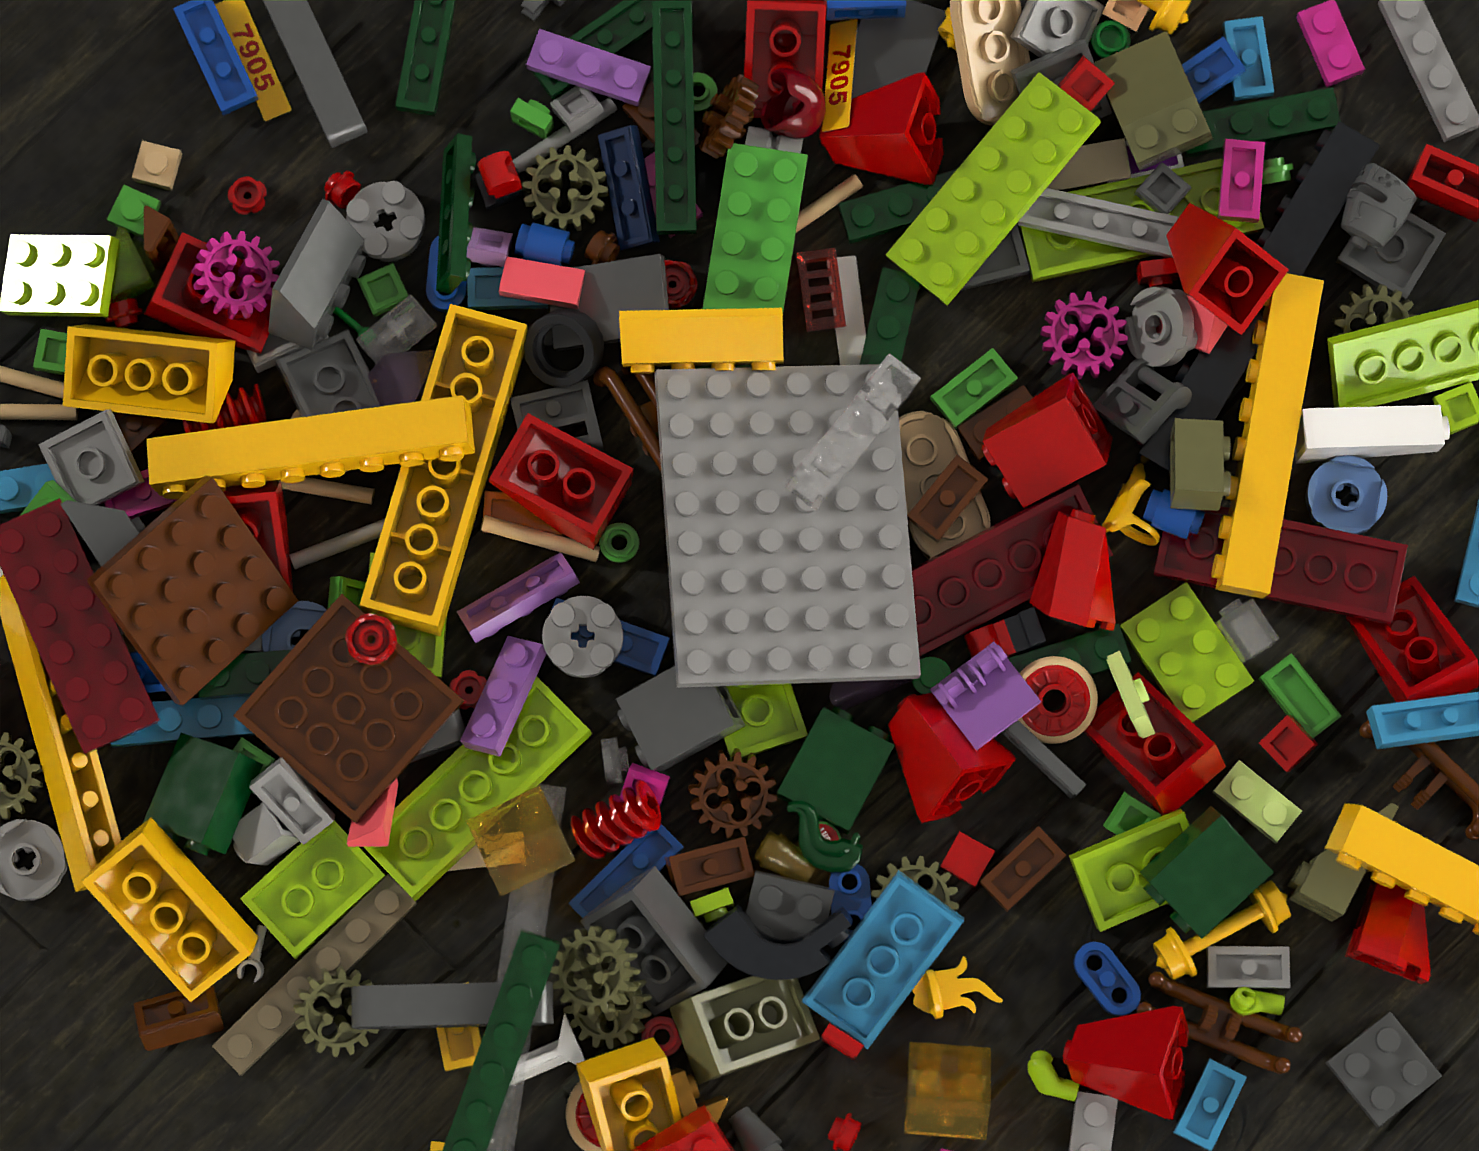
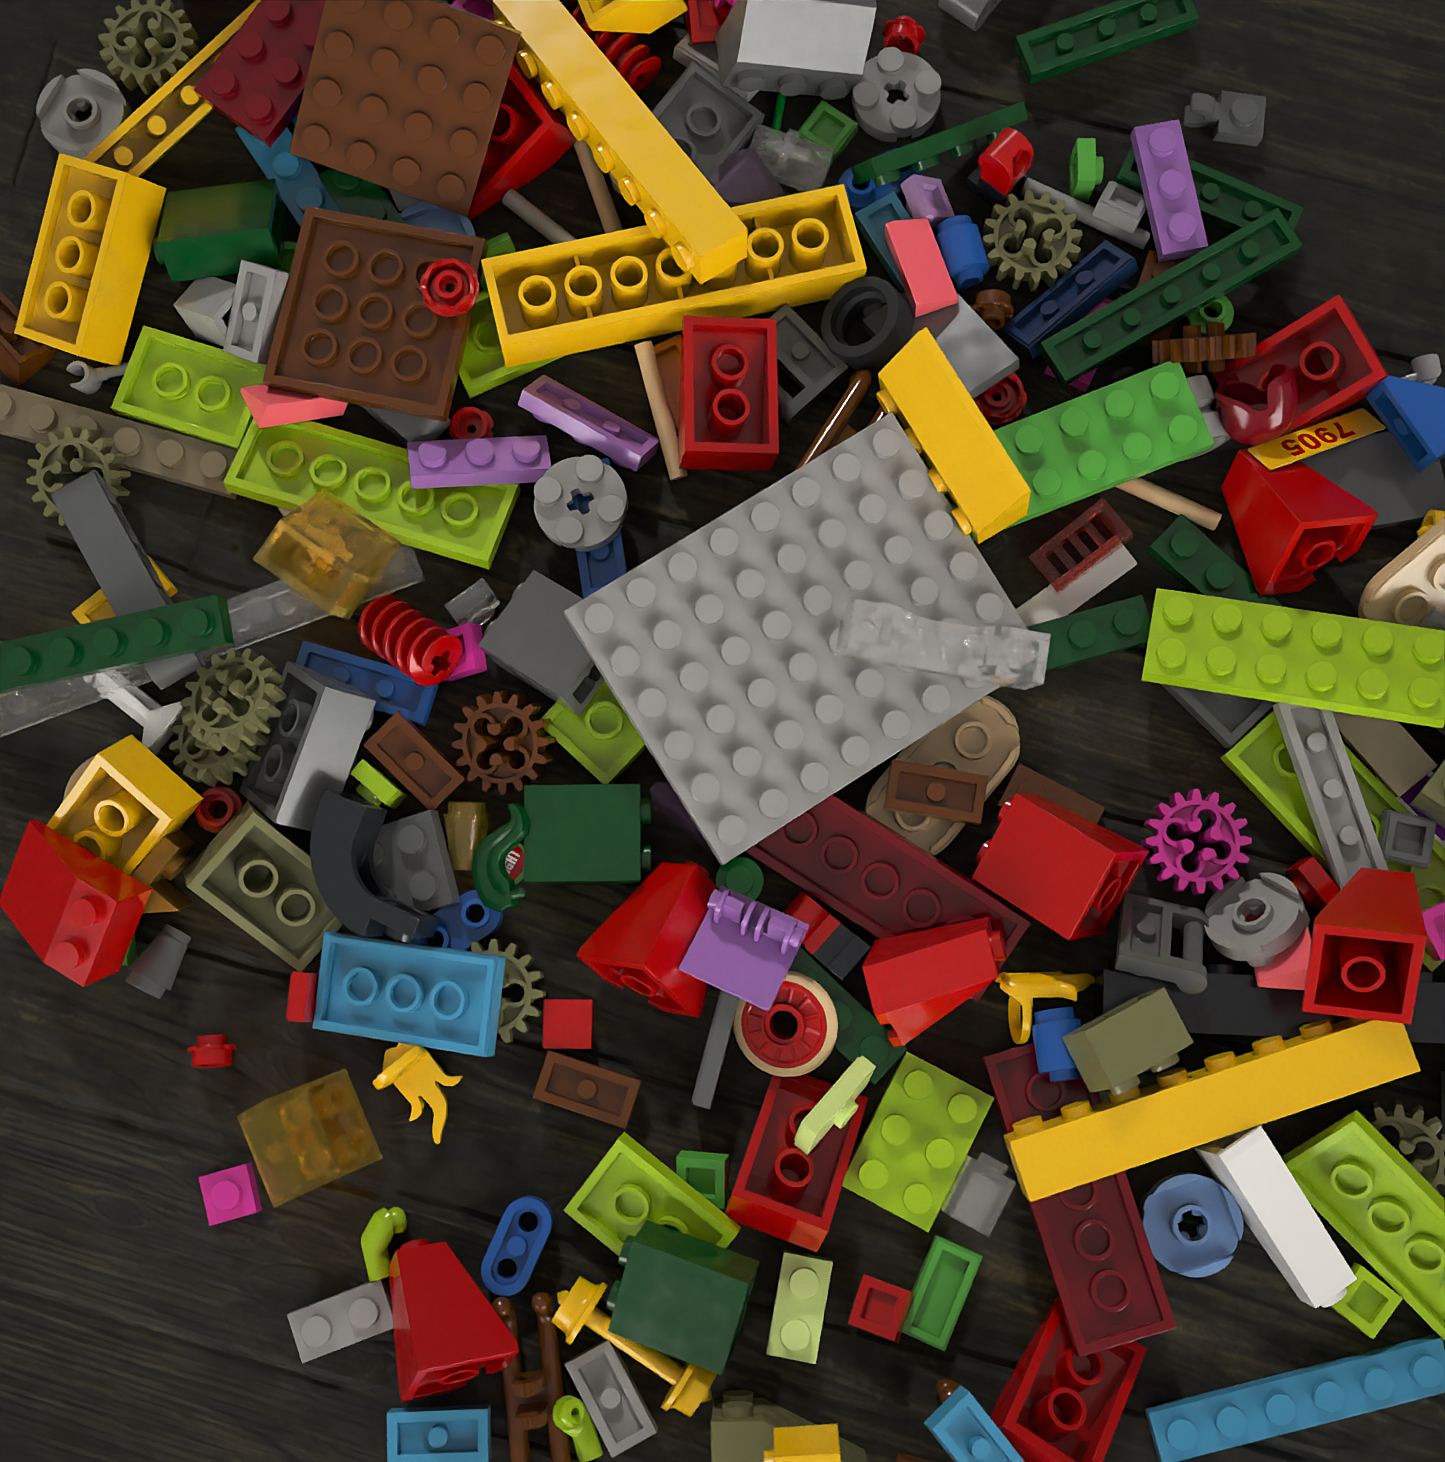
camera: 70 degrees right, 0 degrees up
bright green plate [599,523,639,563] -> none
bright green plate [930,348,1018,429] -> none

